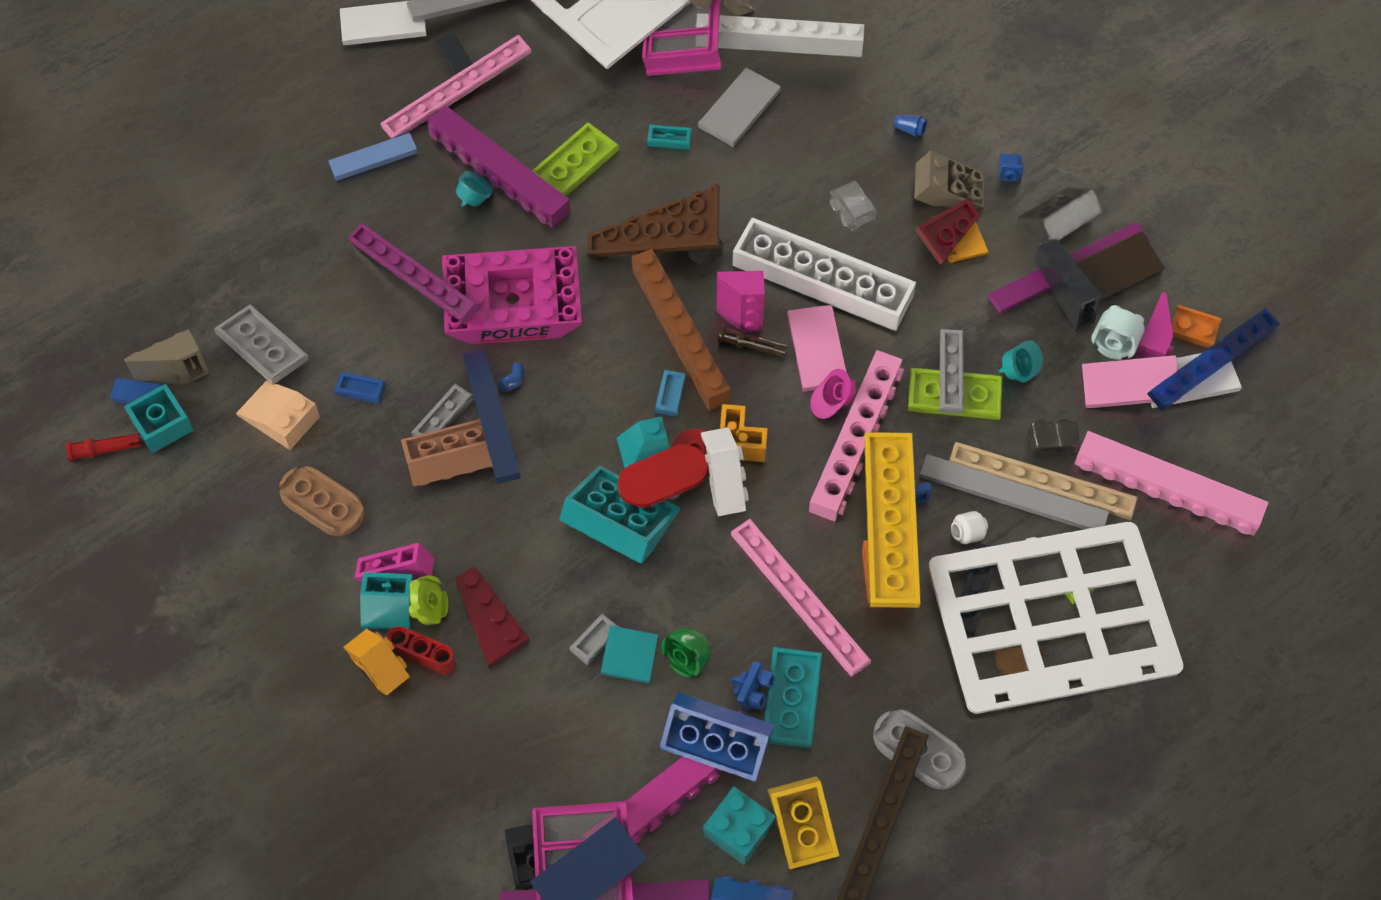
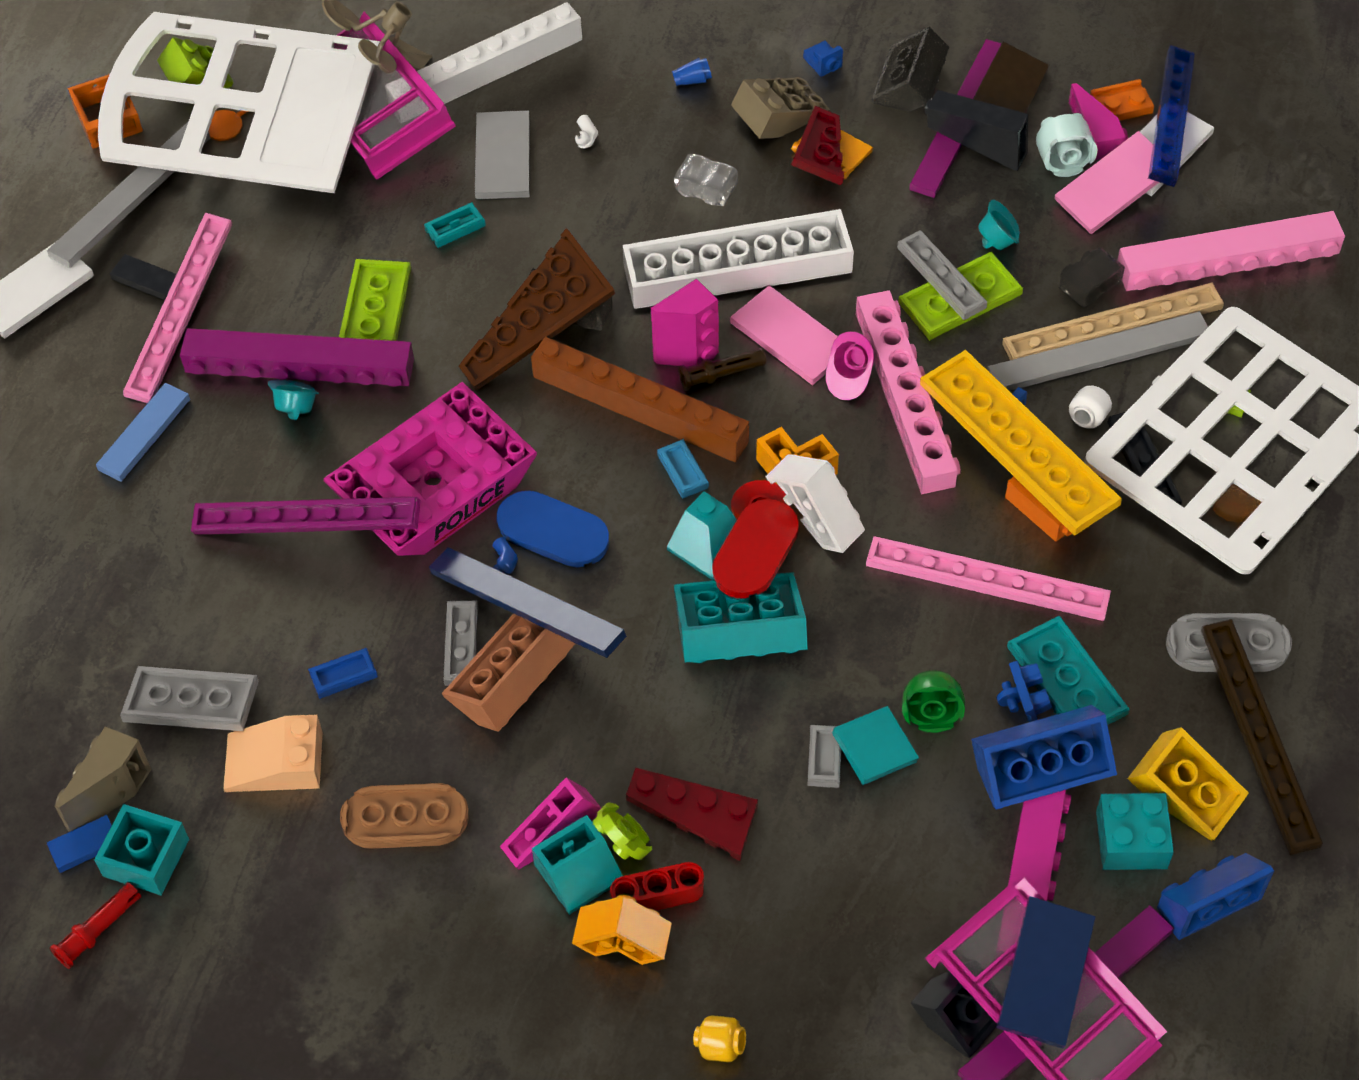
camera: 35 degrees left, 5 degrees down
none -> blue tile [497,491,609,568]
none -> white arm [575,115,598,149]
none -> yellow head [693,1015,746,1062]

